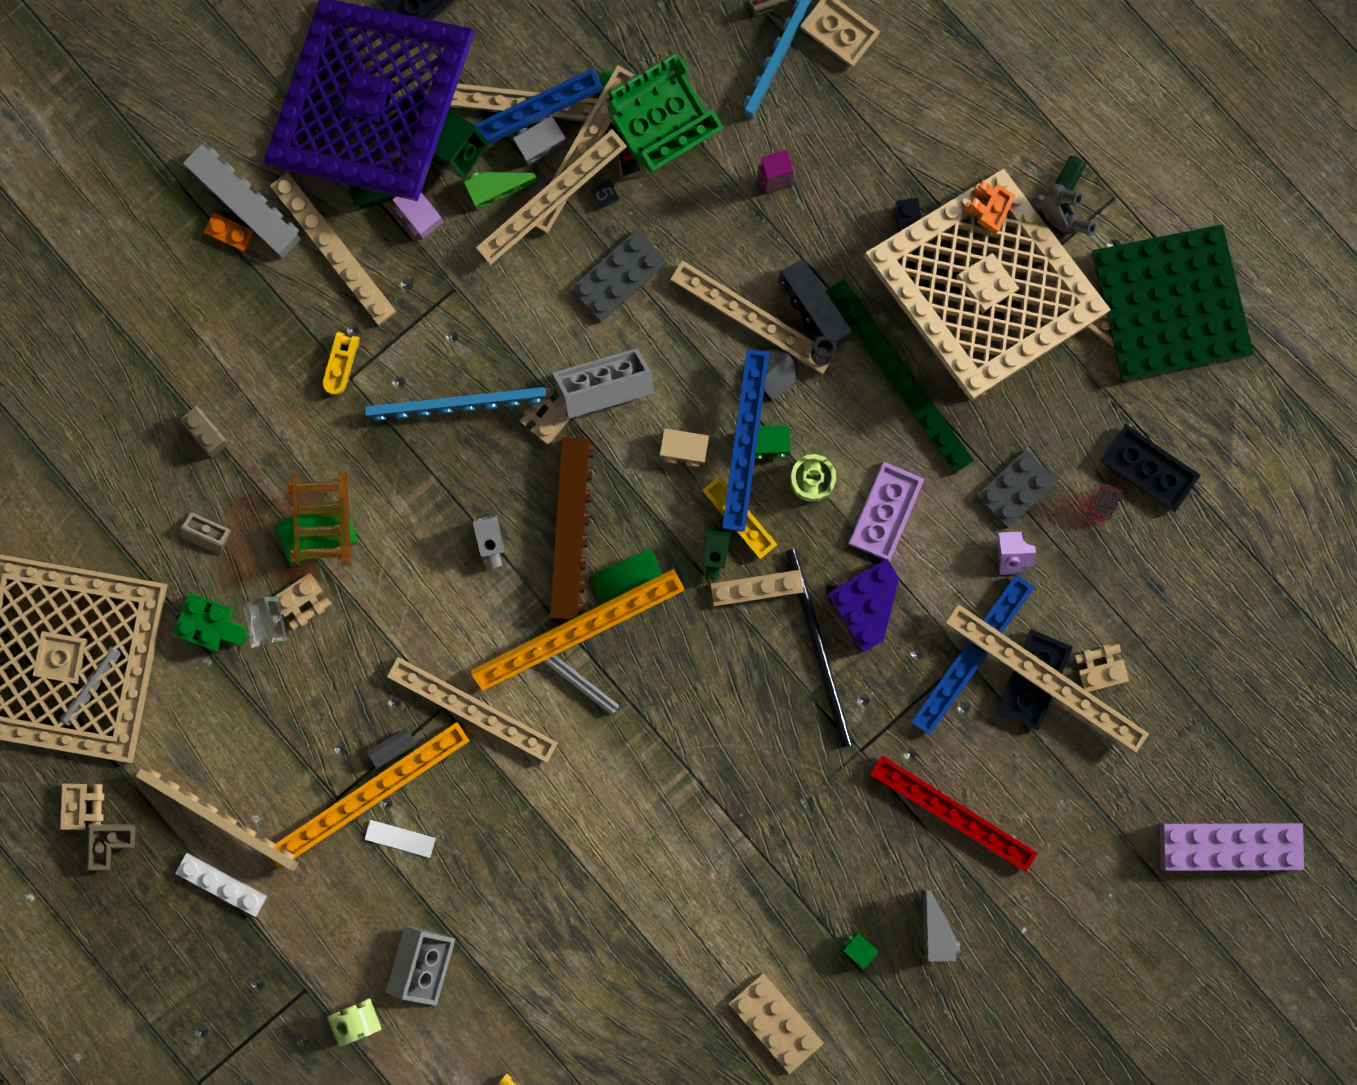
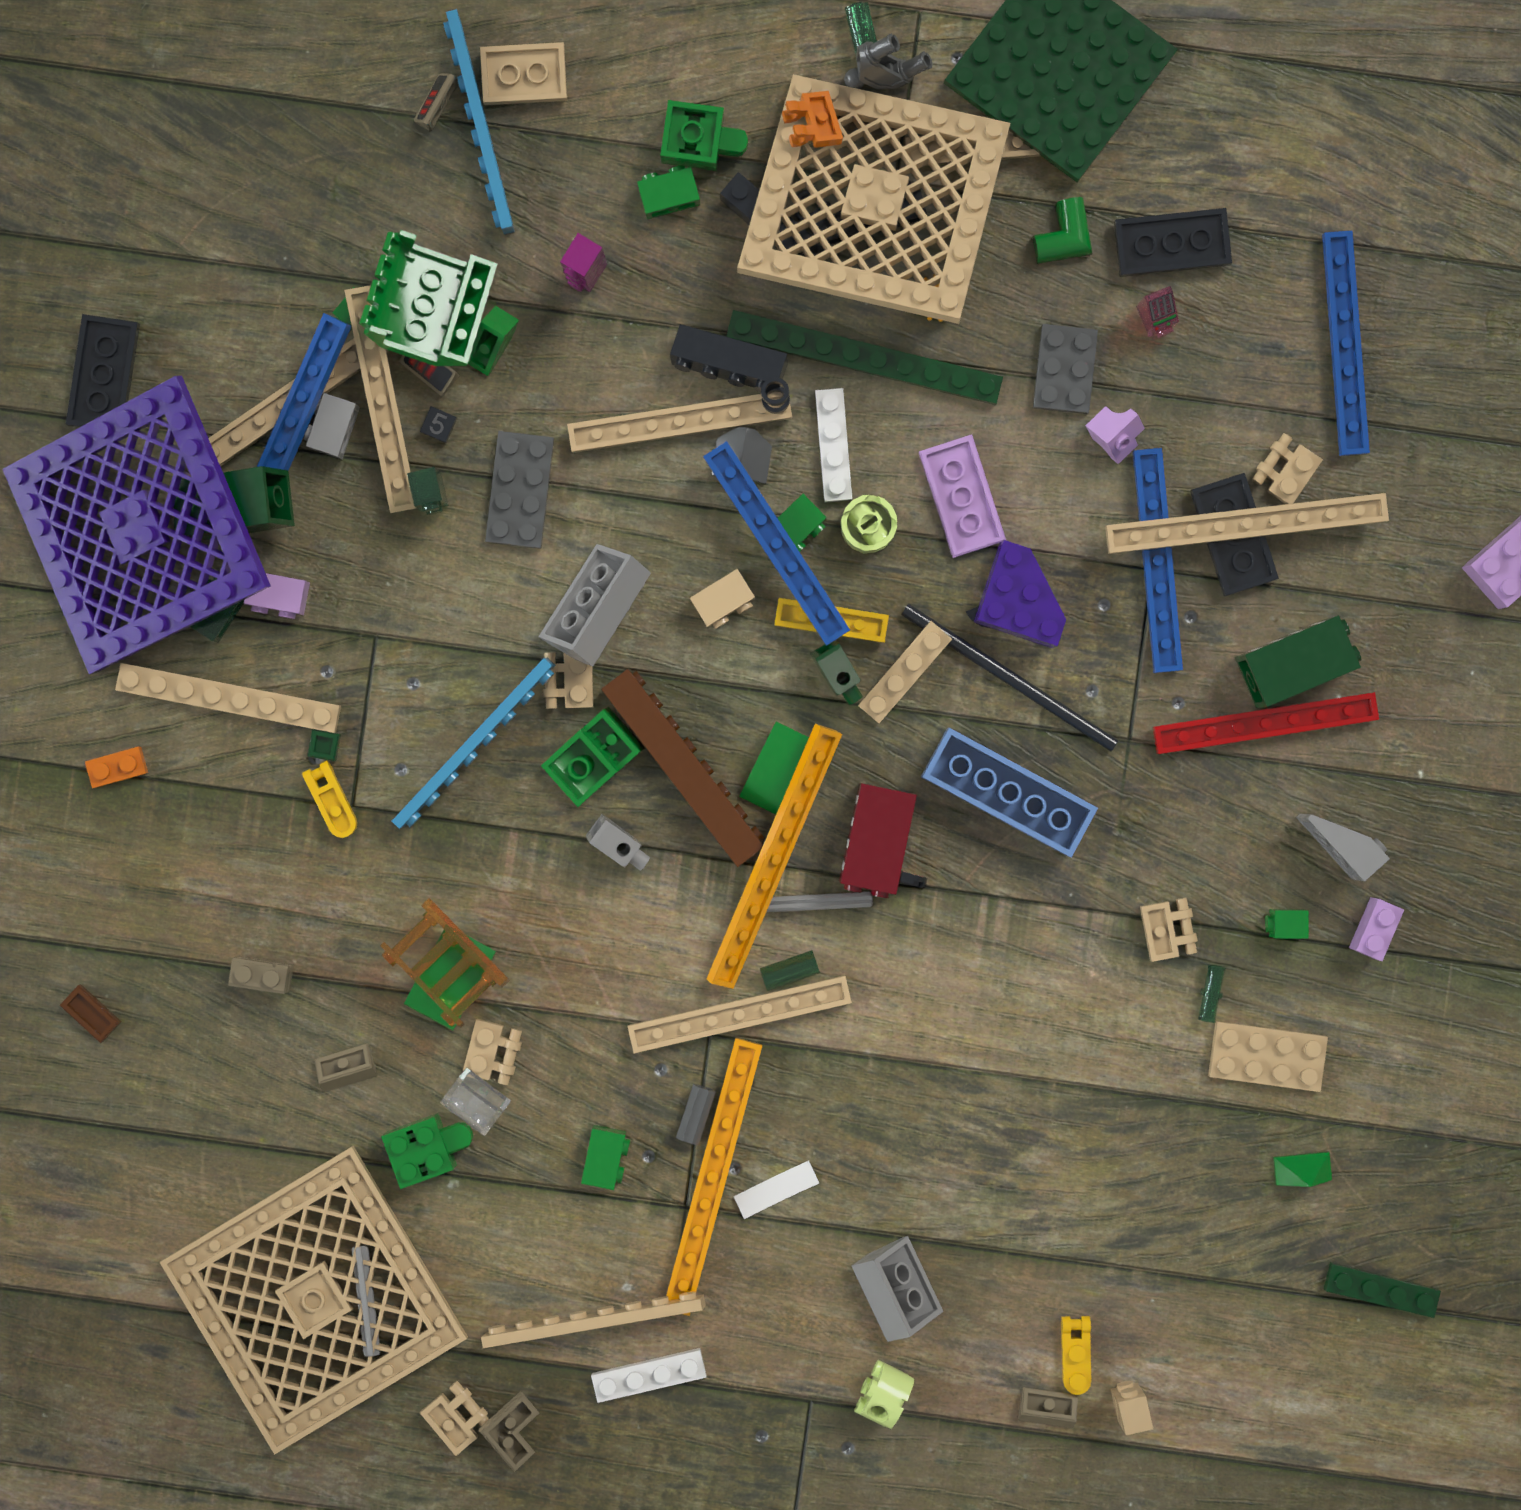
camera: 50 degrees left, 5 degrees up
light grey brick [183,144,301,259] -> none
bright green slope [464,172,537,210] -> none
tan plate [476,129,627,265] -> none
none -> reddish brown tile [60,984,122,1043]
none -> dark green tile [307,729,341,761]
none -> clear green brick [407,467,449,515]
none -> green slope [468,306,519,376]
none -> green slope [541,707,645,807]
none -> green brick [581,1125,630,1190]
none -> green brick [637,165,700,220]
none -> green brick [660,100,748,171]
none -> clear green axle [760,950,820,991]
none -> white plate [815,388,852,503]
none -> dark red brick [839,783,917,899]
none -> black tile [899,871,928,888]
none -> medium blue brick [921,728,1098,858]
none -> green brick [1032,197,1093,264]
none -> tan plate [1140,898,1198,962]
none -> clear green pin [1198,964,1226,1023]
none -> dark green brick [1235,615,1361,708]
none -> blue plate [1322,230,1370,456]
none -> lavender brick [1349,897,1404,961]

